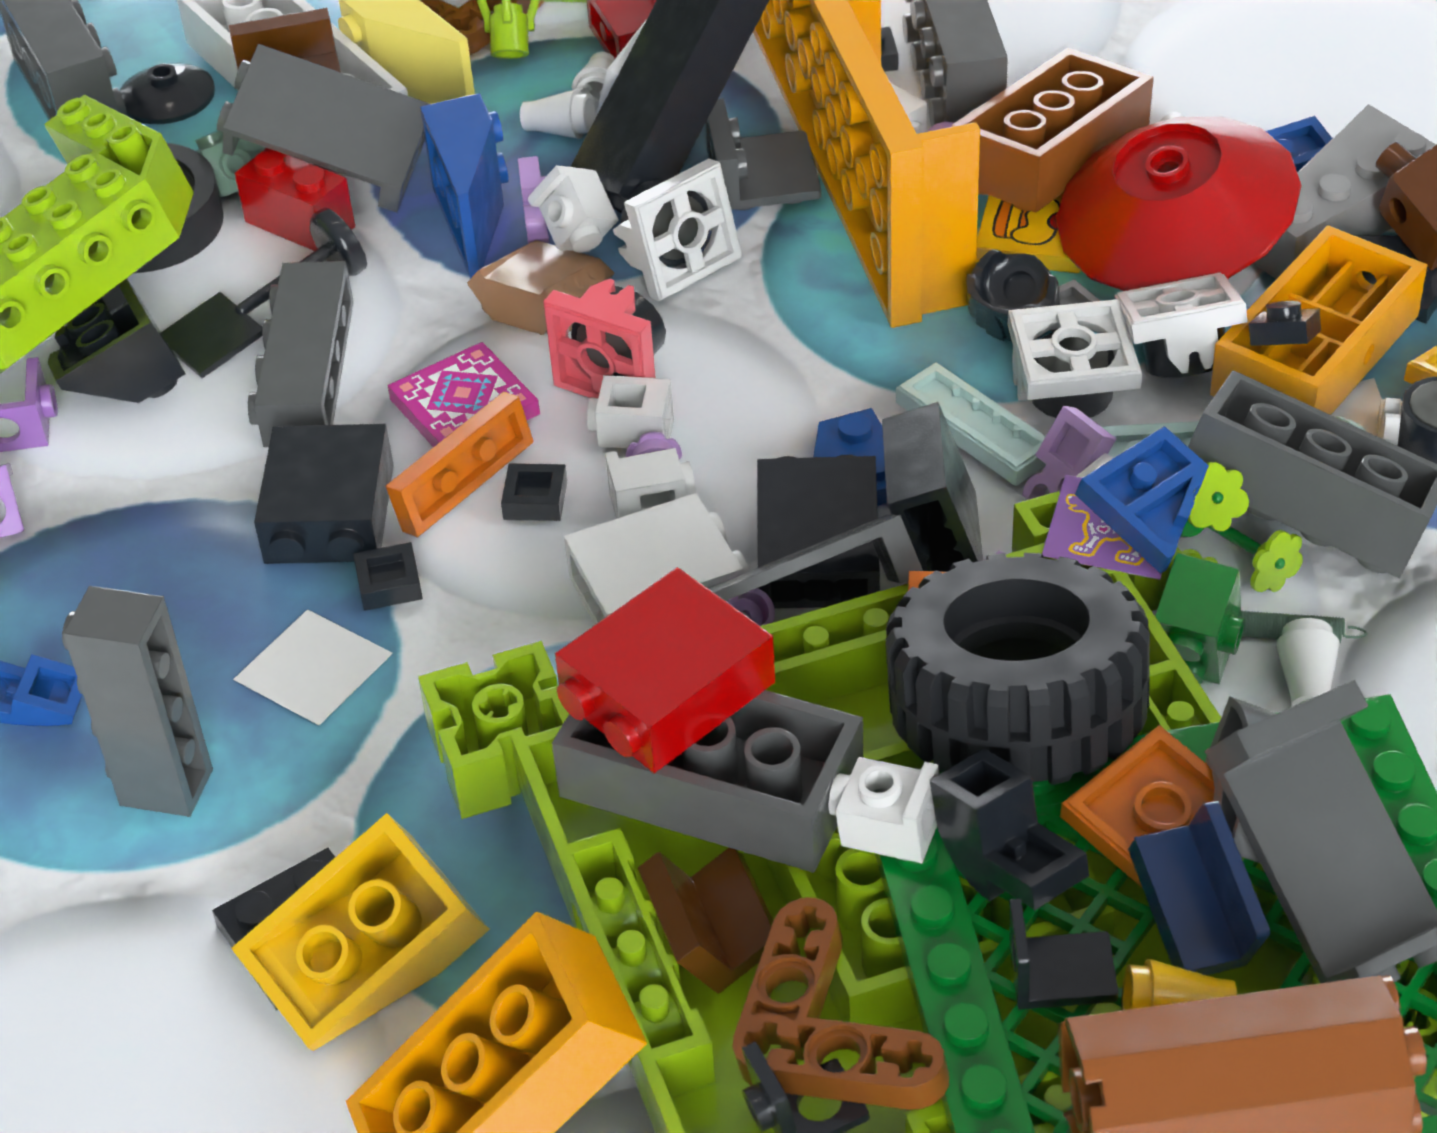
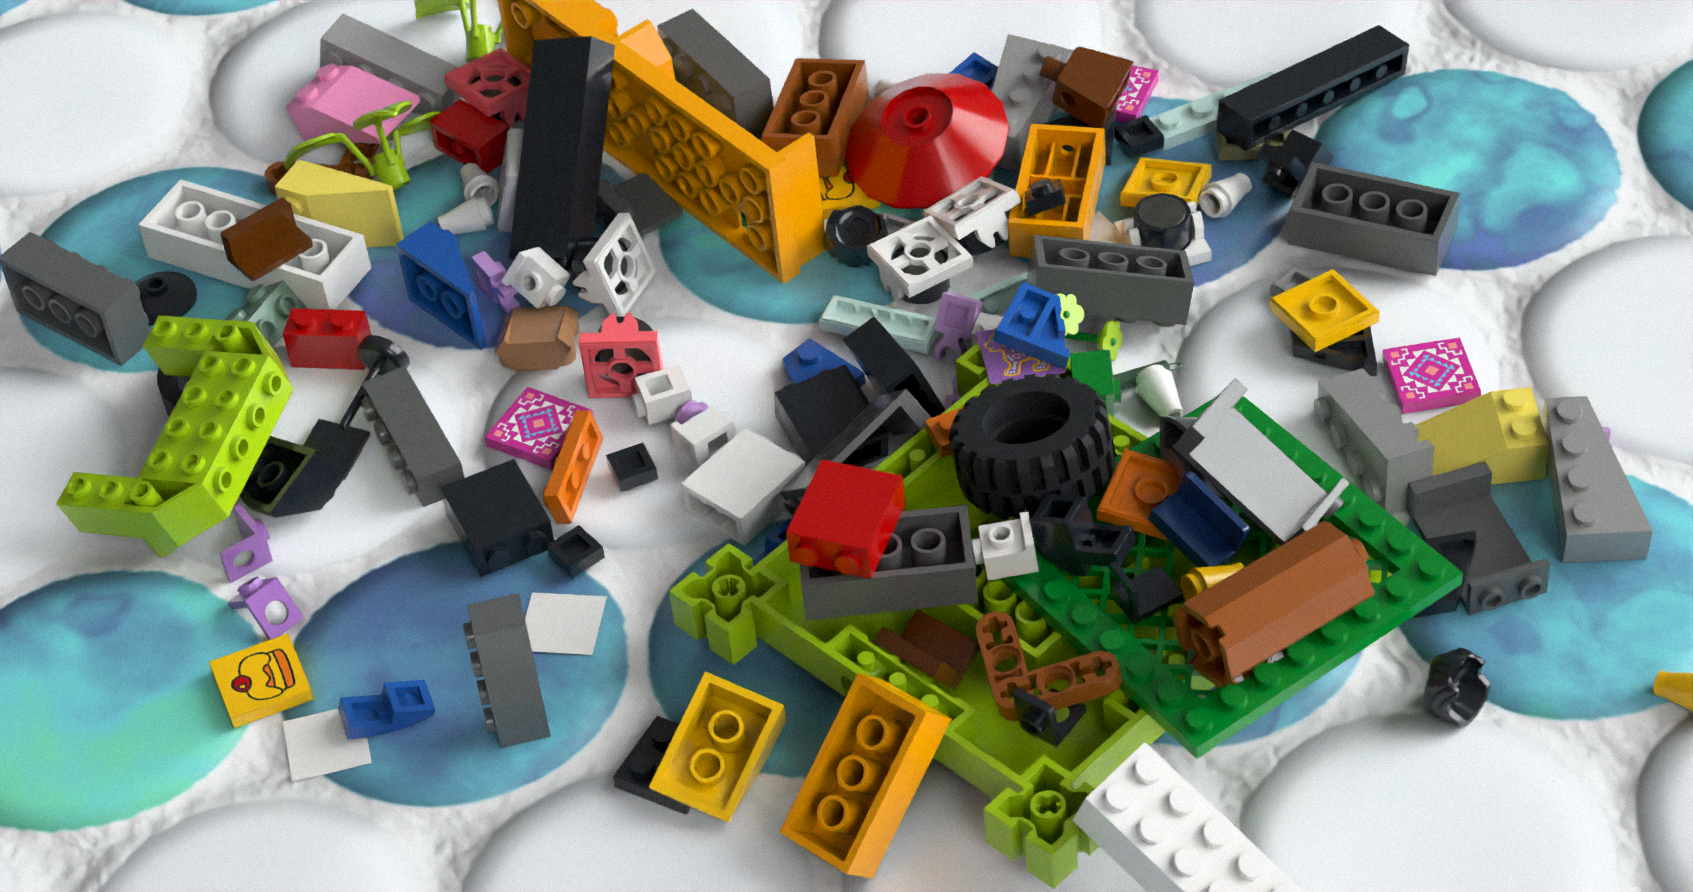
camera: 25 degrees left, 0 degrees up
dark grey panel [217,44,430,213] -> none

